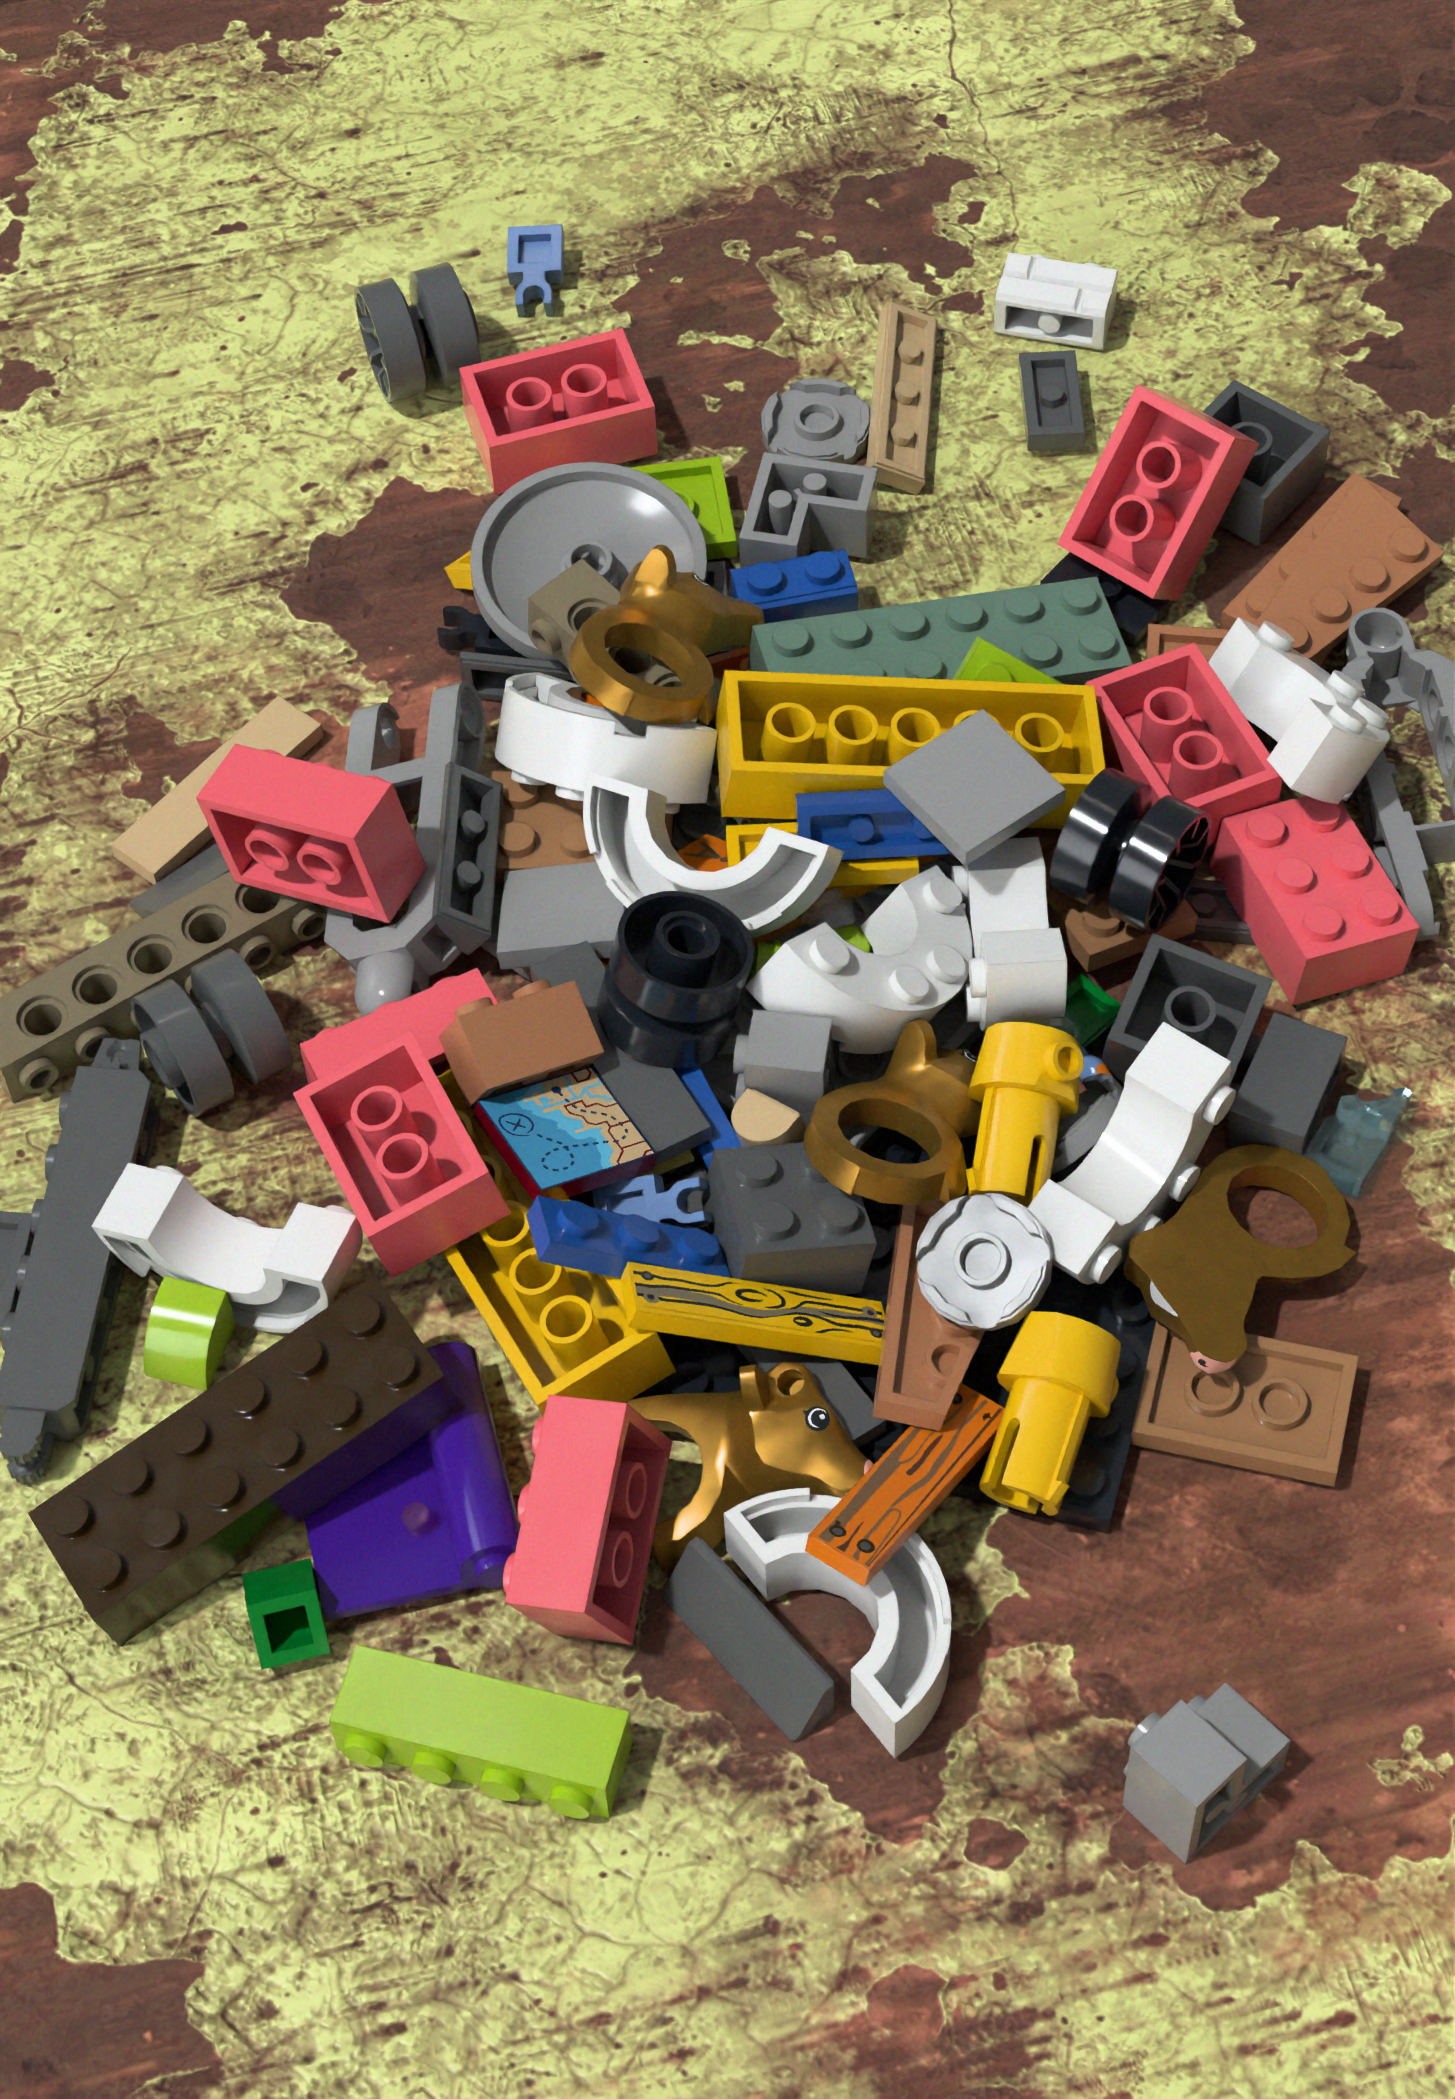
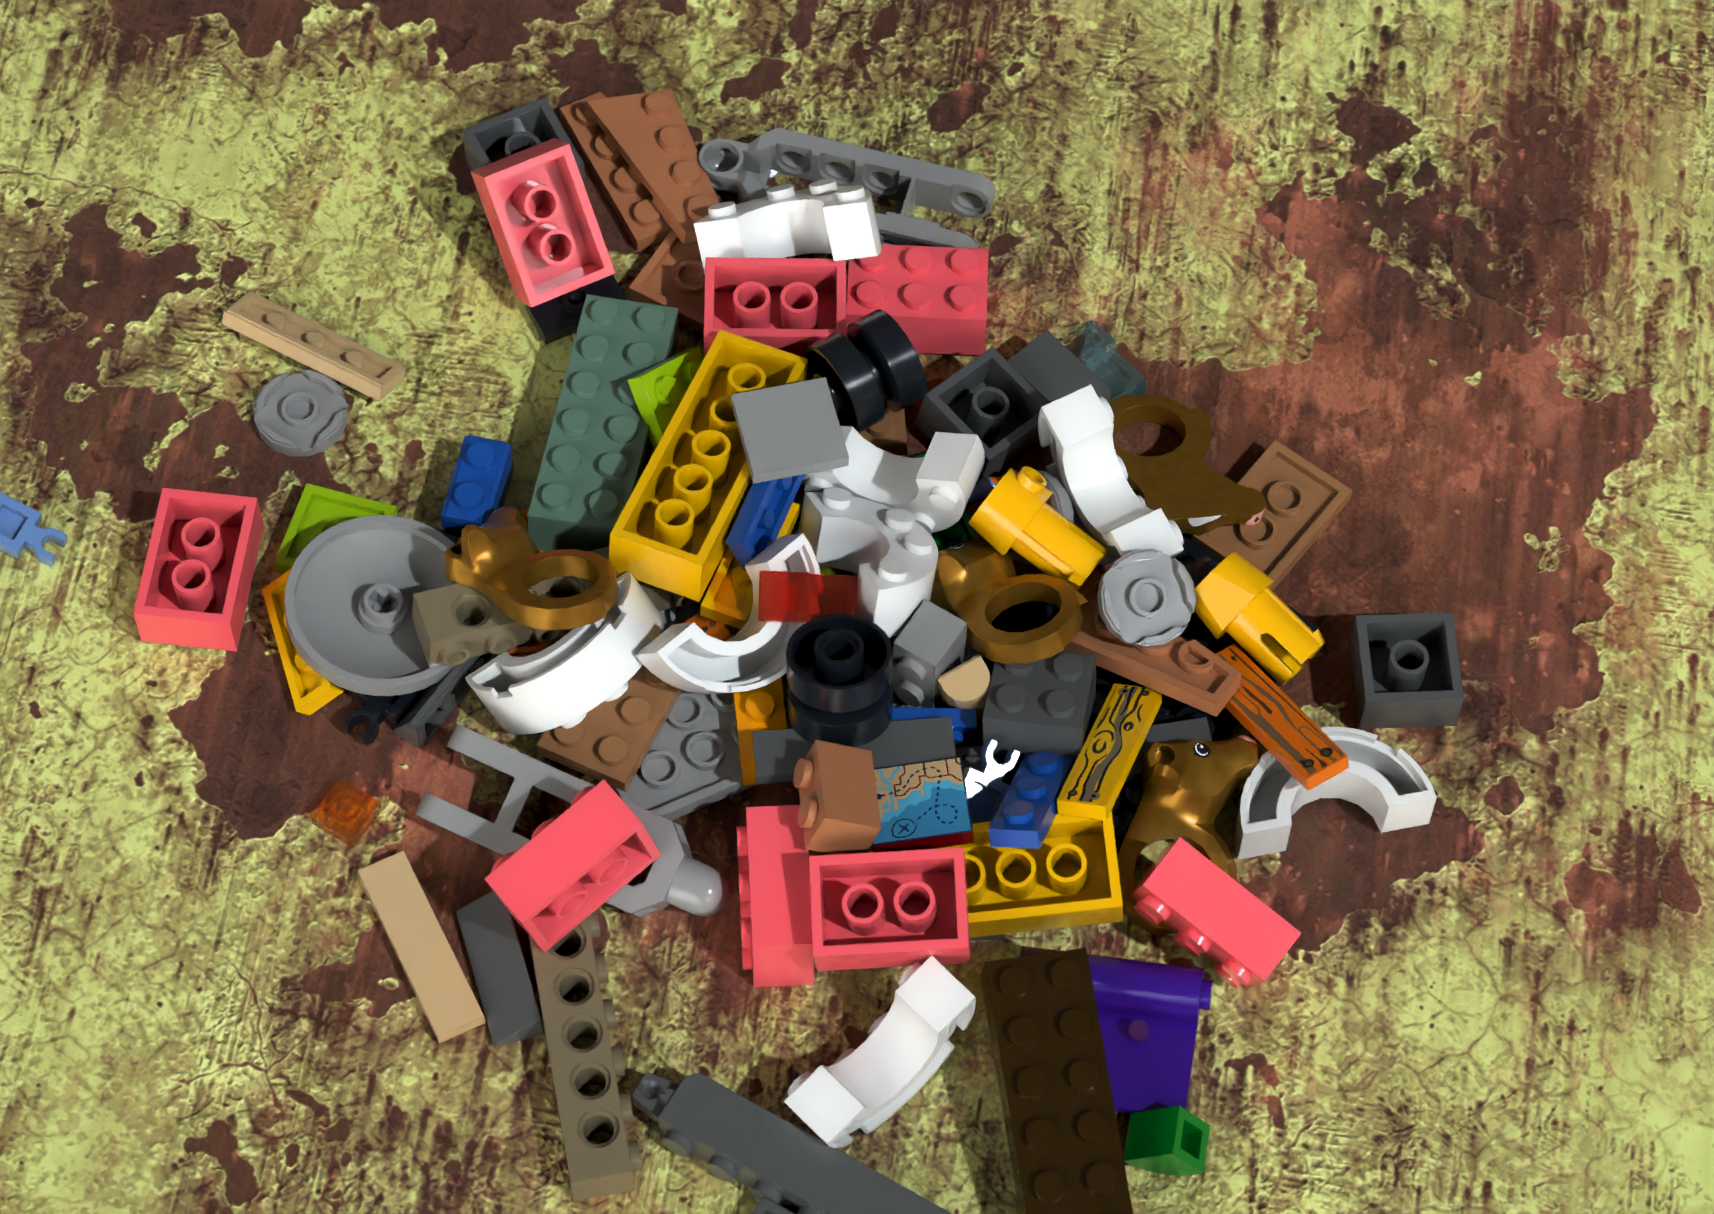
camera: 70 degrees left, 5 degrees up
dark grey wheel [131,948,293,1117] -> none
lime brick [143,1276,236,1391] -> none
lime brick [329,1644,633,1819] -> none
dark grey wheel [354,262,481,403] -> none
dark grey slope [432,761,503,955] -> none
light grey tile [496,861,627,969] -> none
dark grey slope [663,1537,835,1743] -> none
light grey brick [739,452,878,568] -> none
white brick [994,252,1118,351] -> none
dark grey plate [1018,350,1085,451] -> none
light grey brick [1122,1682,1291,1864] -> none
none -> clear orange plate [311,778,382,848]
none -> clear red slope [758,571,858,624]
none -> dark grey brick [1349,612,1464,729]

